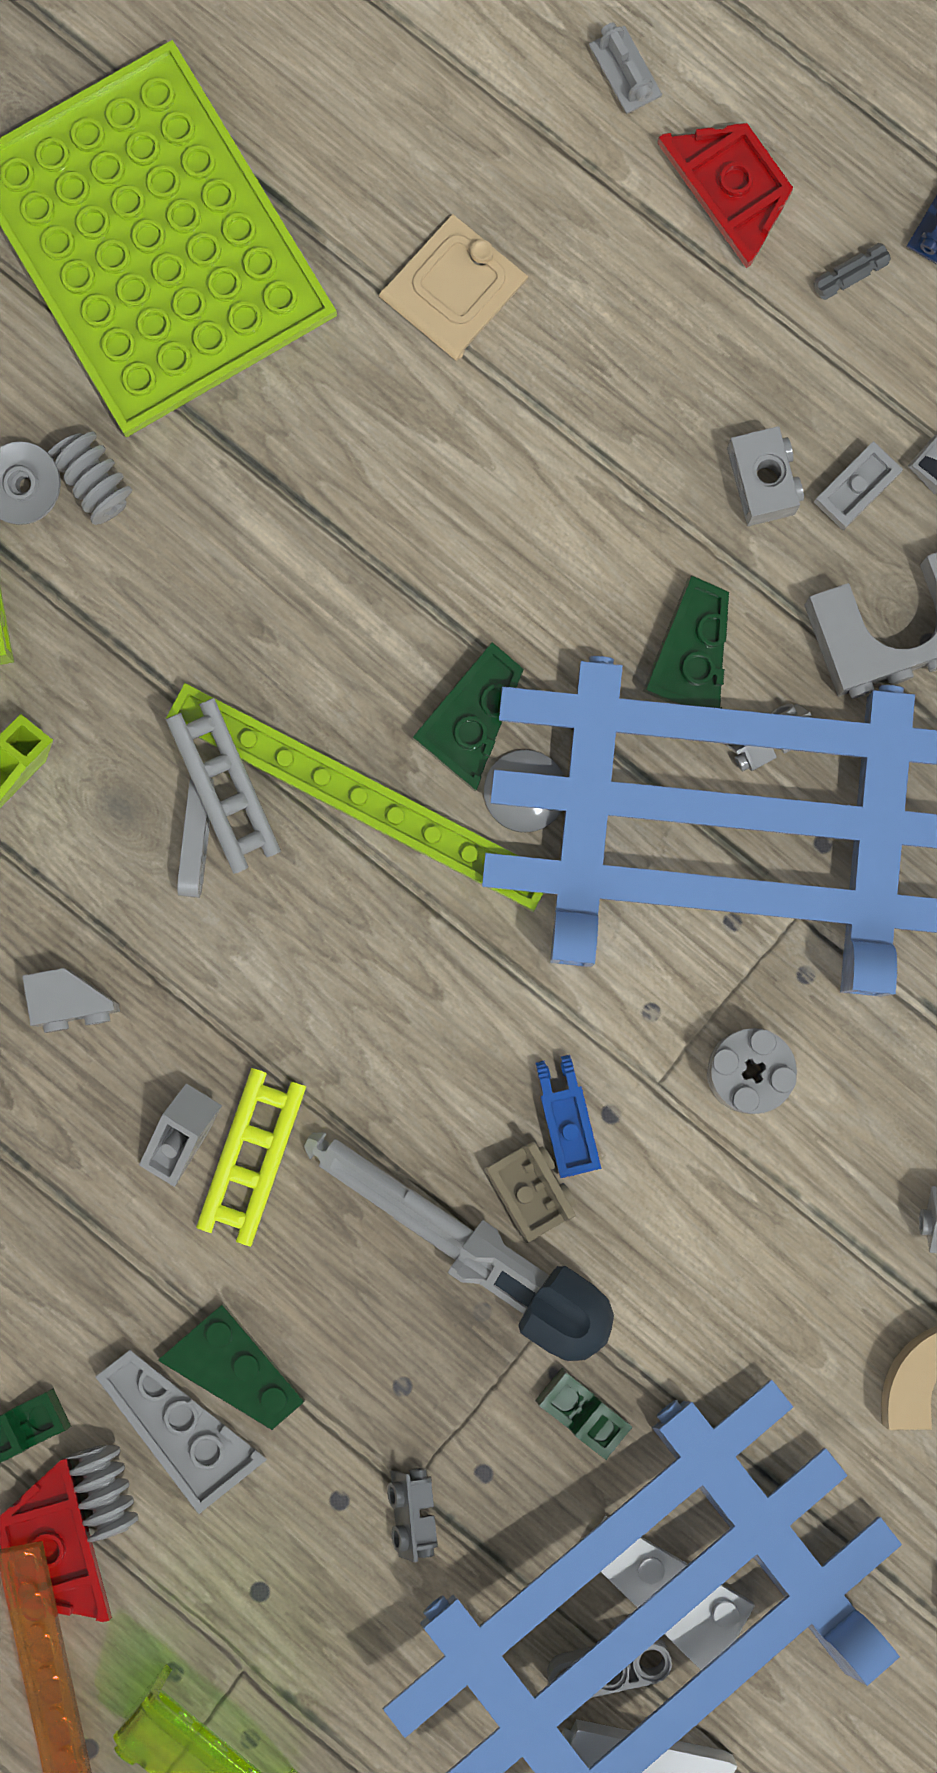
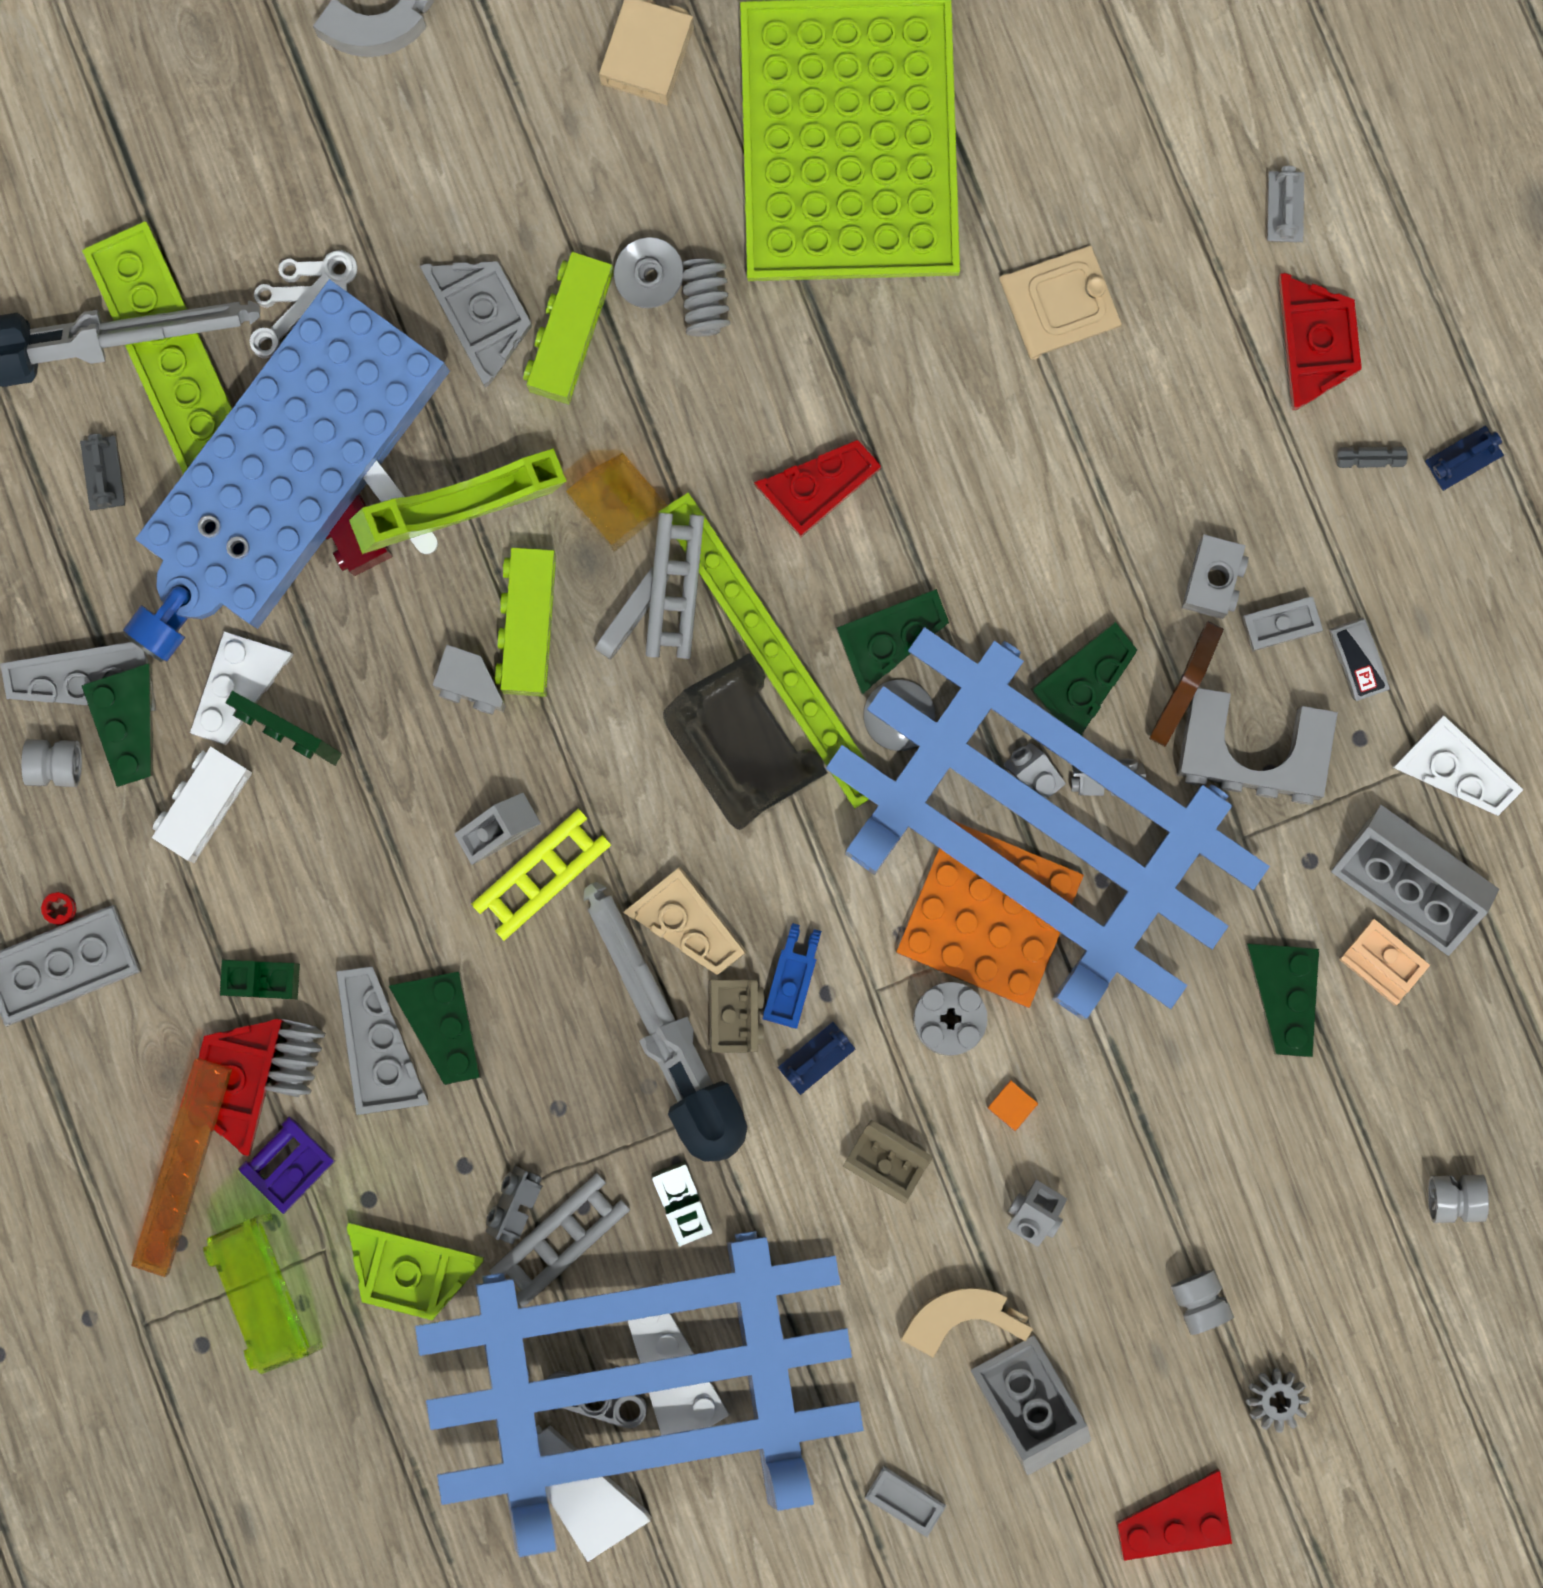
camera: 30 degrees right, 0 degrees up
none -> dark purple plate [238,1116,335,1214]
none -> lime wing [347,1222,485,1320]
none -> light grey bar [489,1172,630,1308]
none -> lime brick [495,548,557,697]
none -> clear yellow slope [566,453,668,552]
none -> tan wing [623,867,747,975]
none -> clear smoke windscreen [663,653,828,830]
none -> red wing [754,440,881,538]
none -> dark blue hinge [777,1022,856,1095]
none -> dark tan bracket [843,1120,933,1204]
none -> orange plate [896,820,1084,1008]
none -> orange tile [987,1080,1038,1131]
none -> light grey bracket [1004,743,1066,799]
none -> reddish brown beam [1149,621,1224,747]

